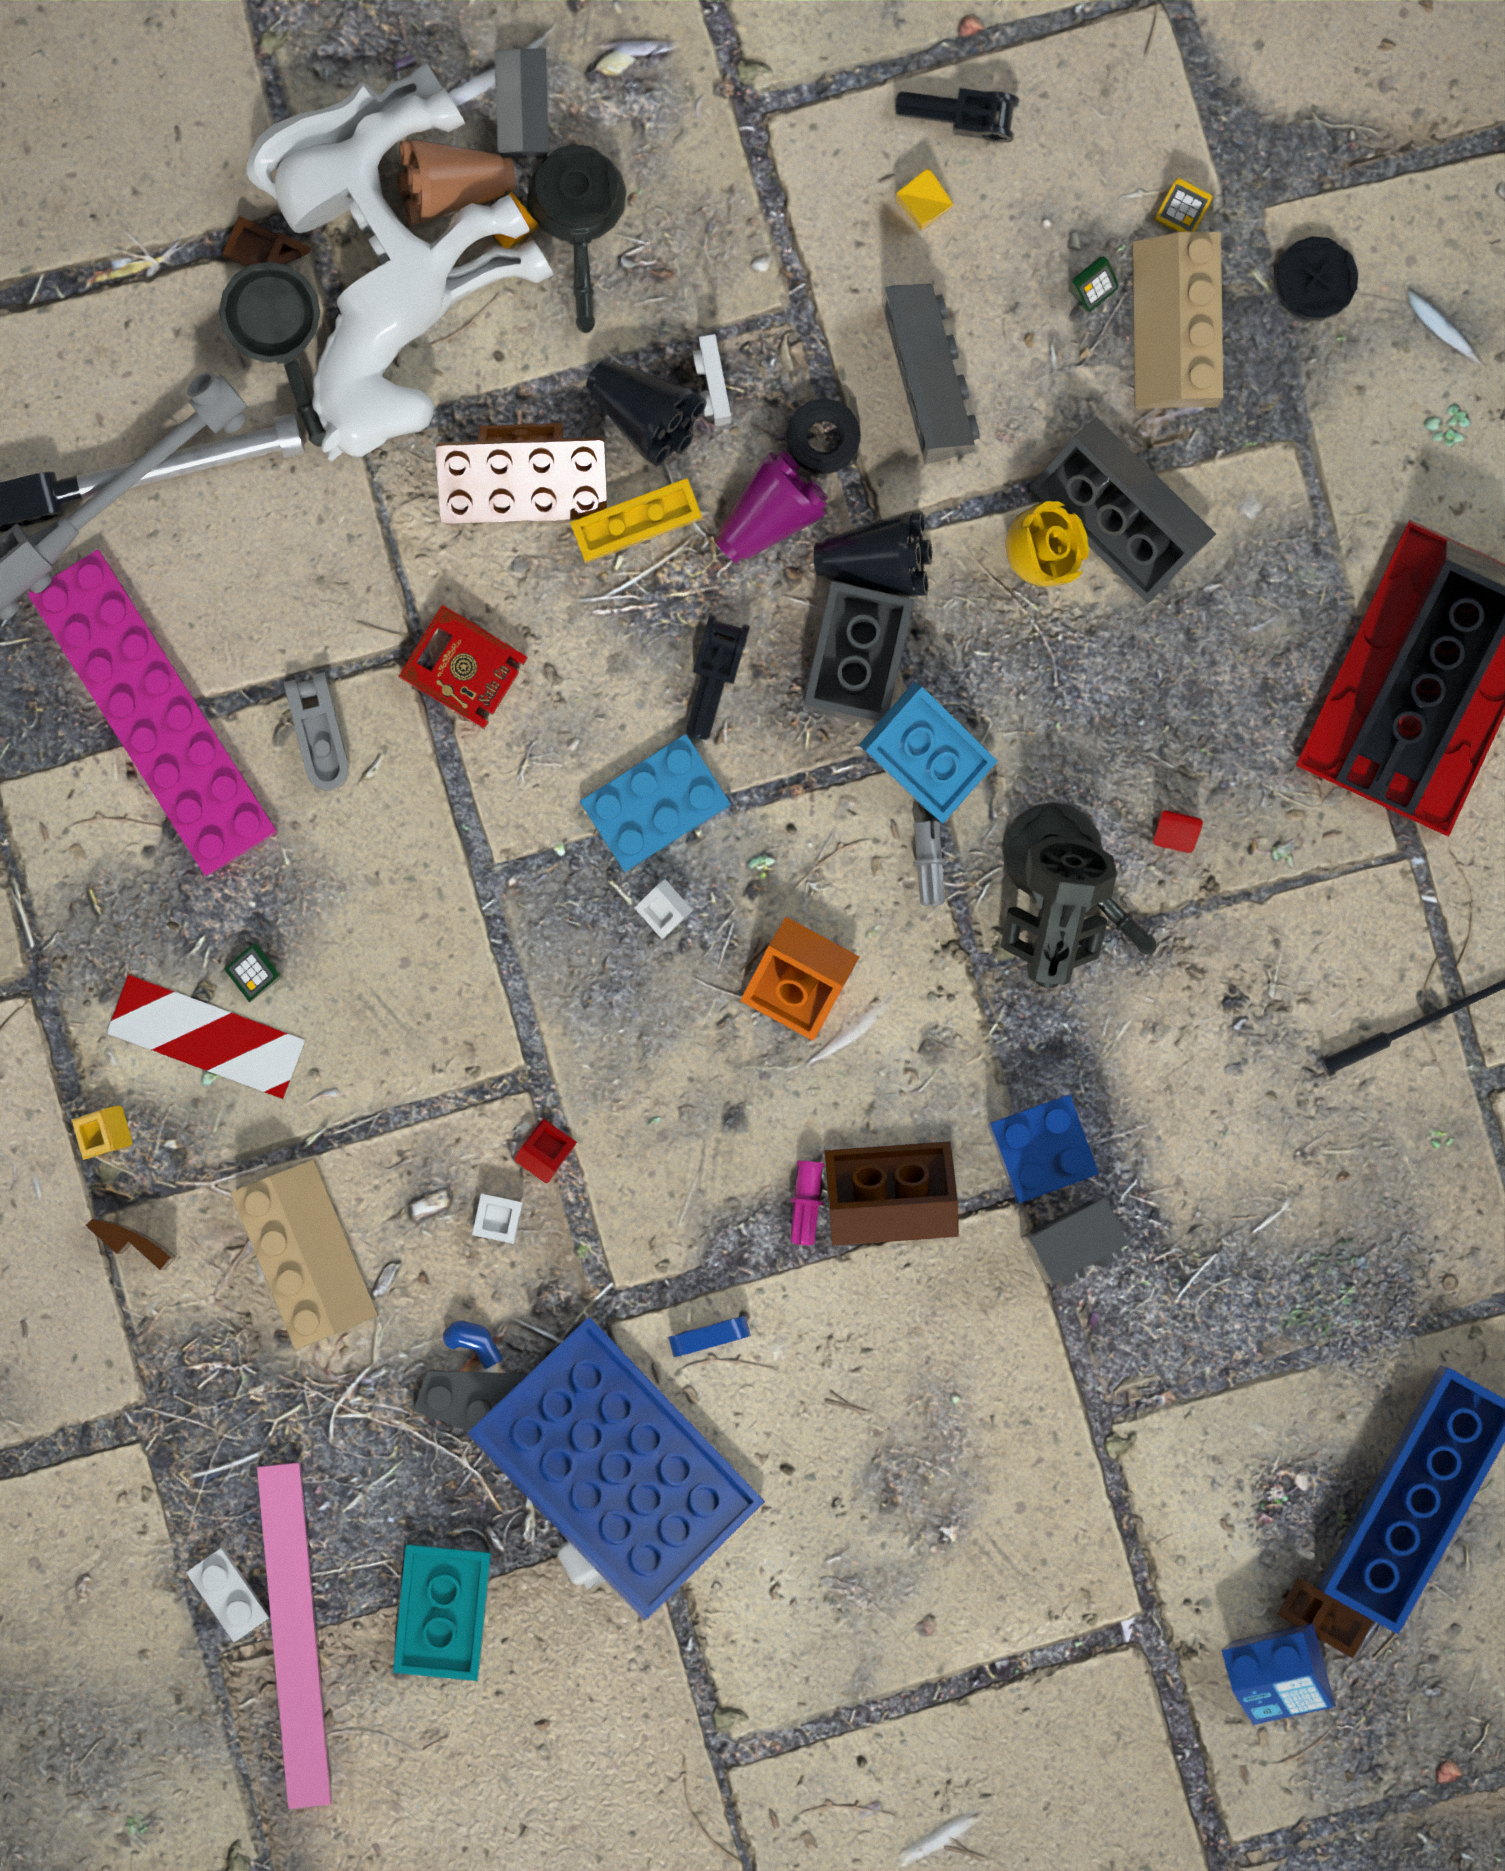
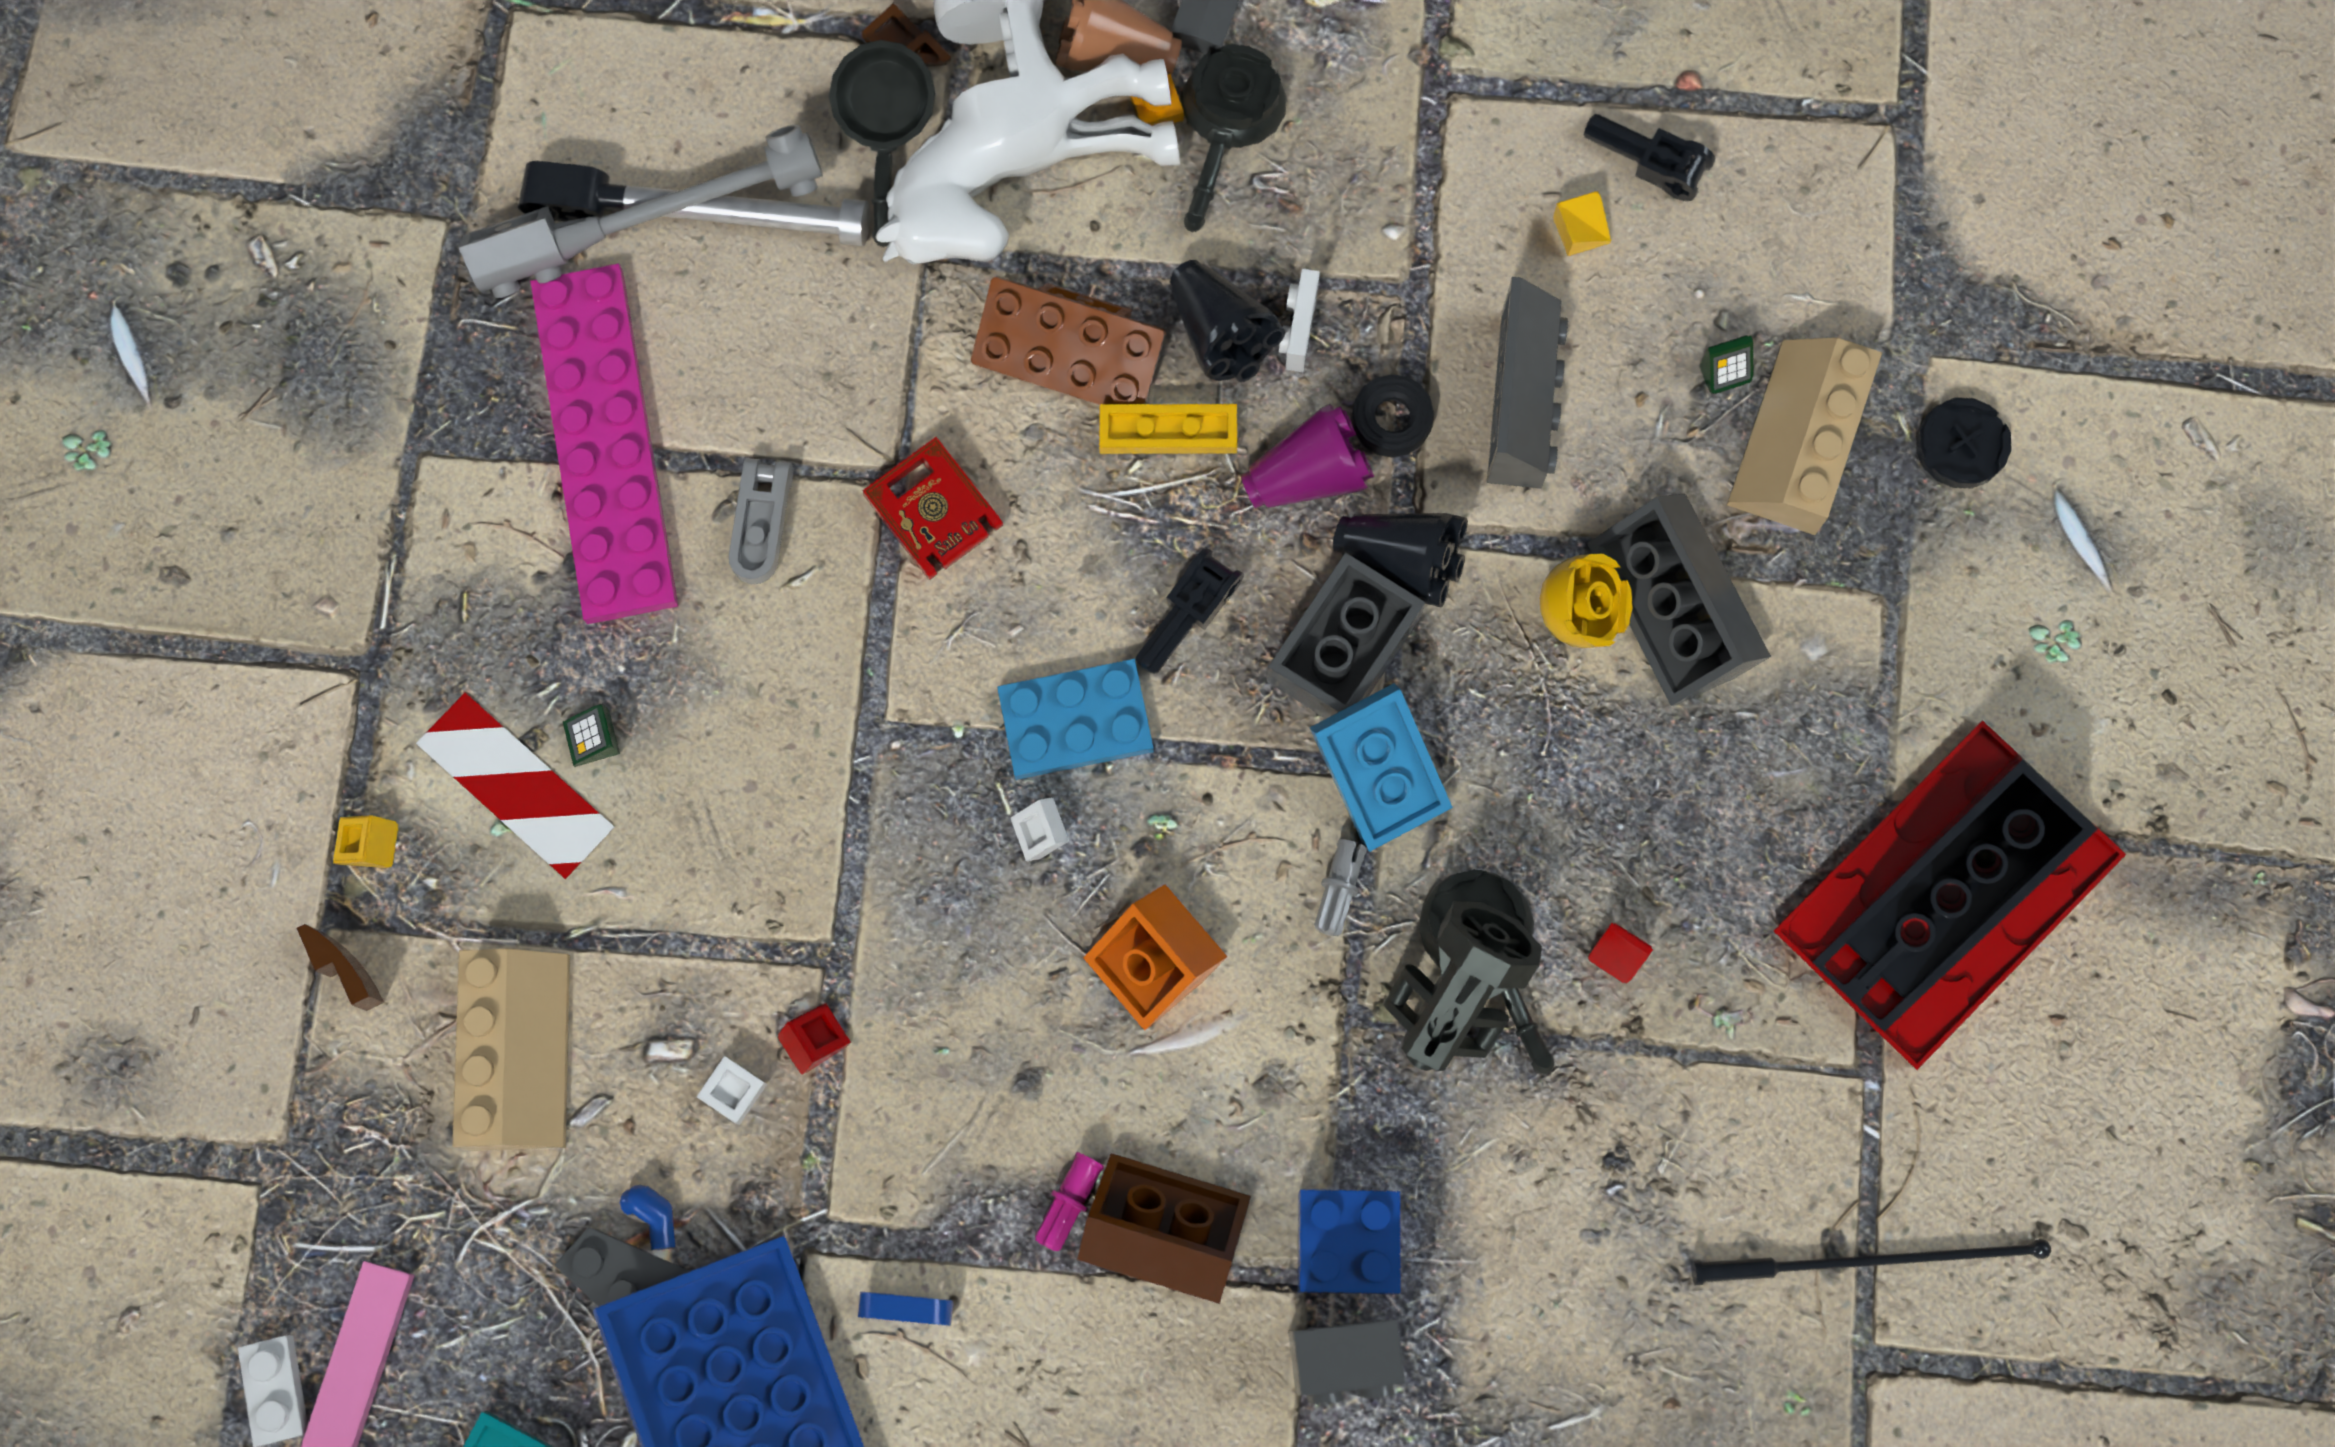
camera: 25 degrees right, 10 degrees down
slope [1154,177,1213,232] -> none

